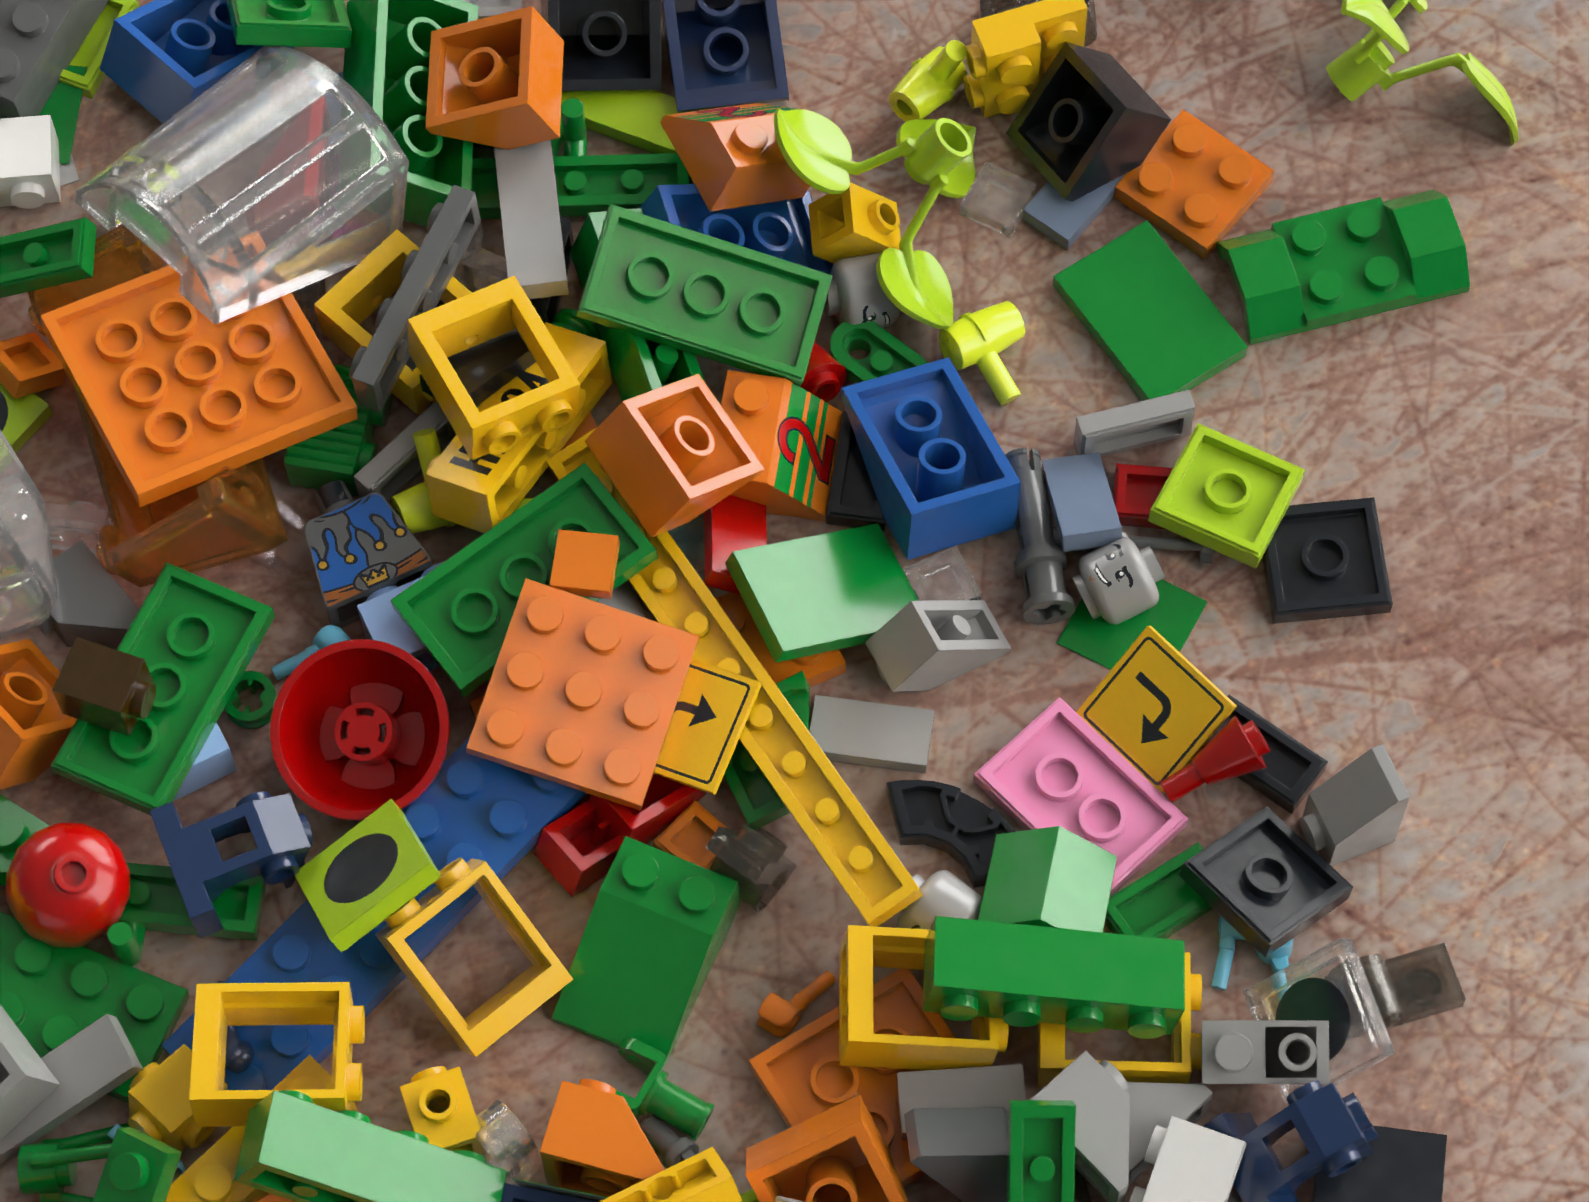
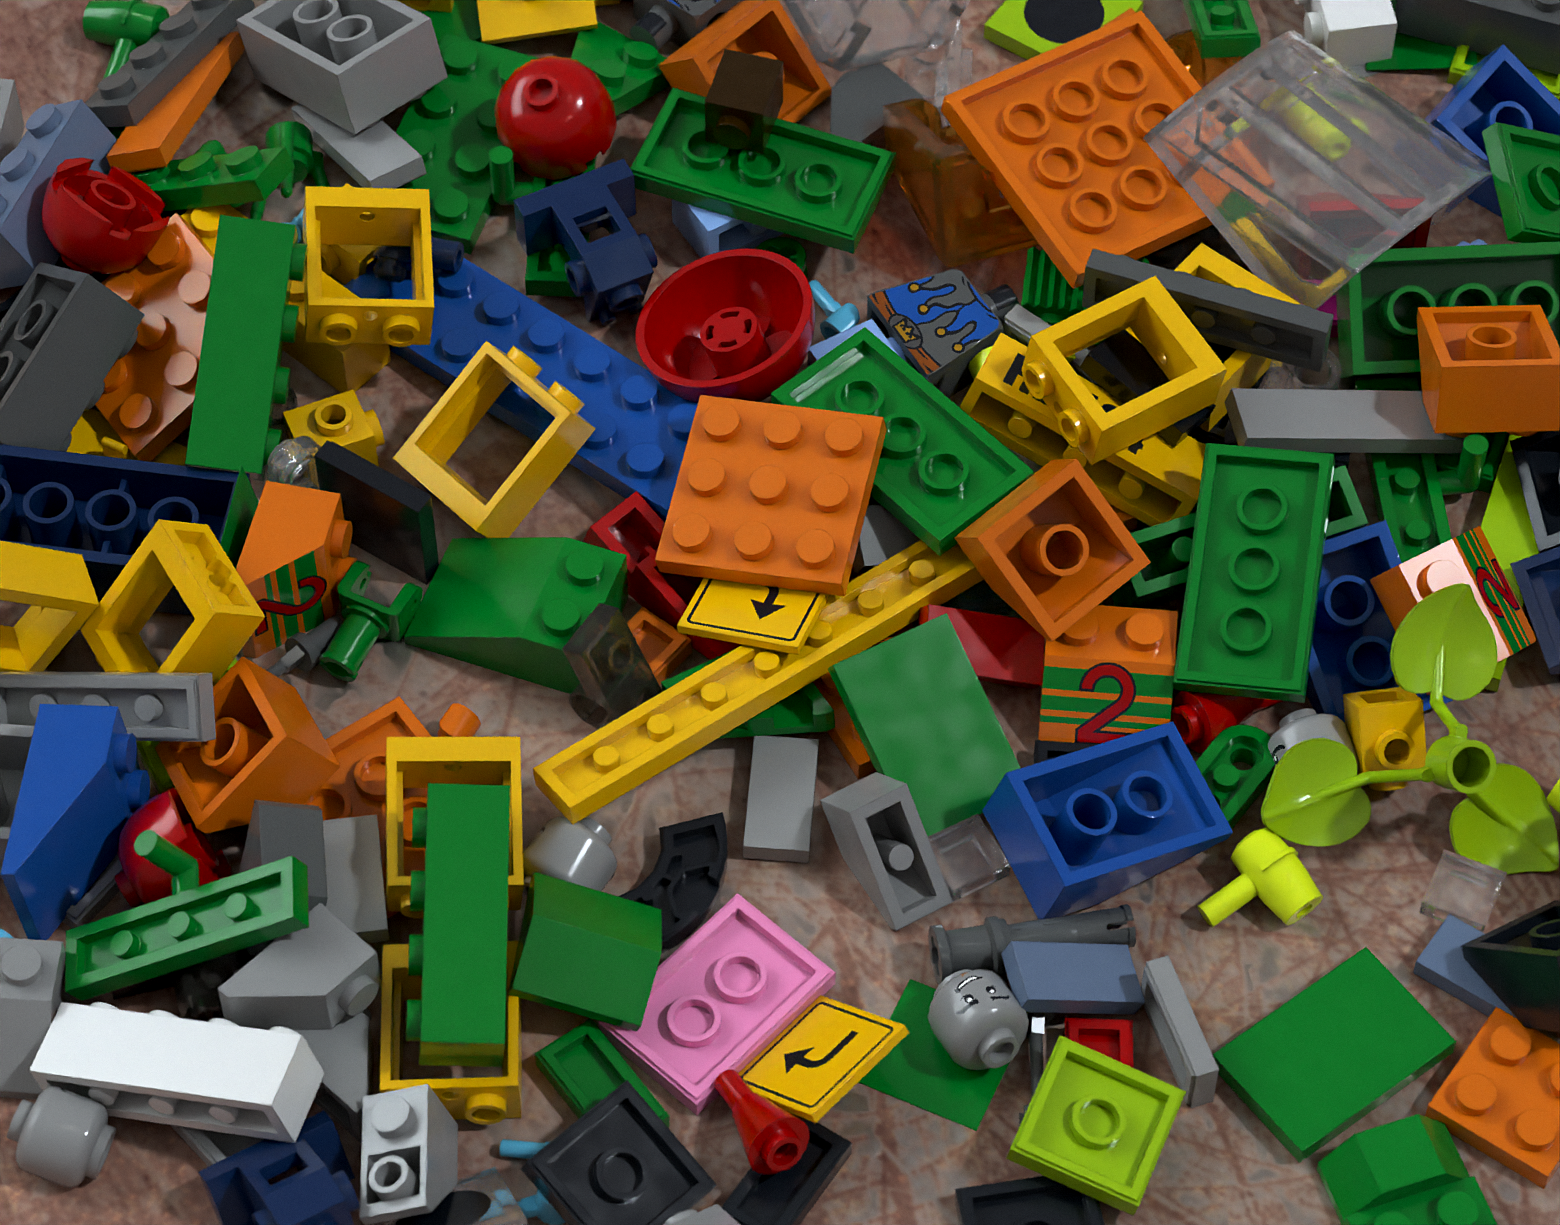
camera: 85 degrees right, 10 degrees down
lime tile [294,799,441,952] -> none
orange tile [550,529,620,599] -> none
none -> black tile [314,440,439,585]

